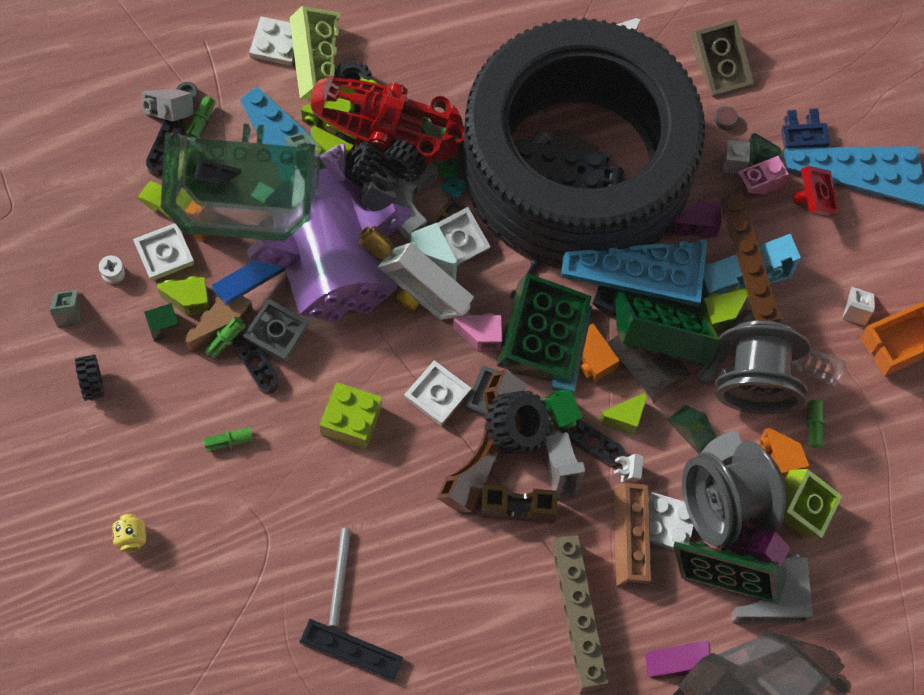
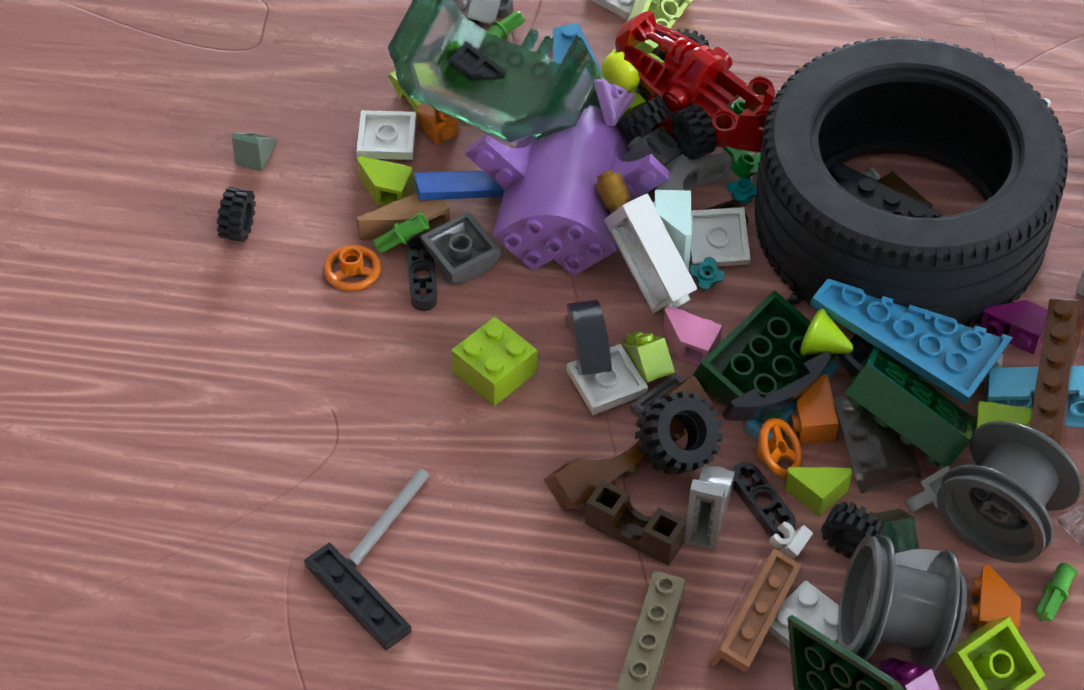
camera: 30 degrees right, 15 degrees down
white wheel [99,255,125,284] -> none
light yellow head [112,514,146,553] -> none
dark green panel [144,303,178,341] -> none
bright green axle [204,426,253,452] -> none
yellow tile [396,290,420,311] -> none
green slope [540,390,583,429] -> none
none -> orange piece [323,245,381,291]
none -> black arch [565,300,612,375]
none -> neon yellow hair [601,49,640,92]
none -> lime slope [617,331,675,382]
none -> teal plate [690,257,725,290]
none -> black slope [722,351,831,421]
none -> orange piece [757,418,802,478]
none -> lime hat [800,309,853,356]
none -> black tyre [821,502,885,559]
none -> light grey plate [906,465,951,512]

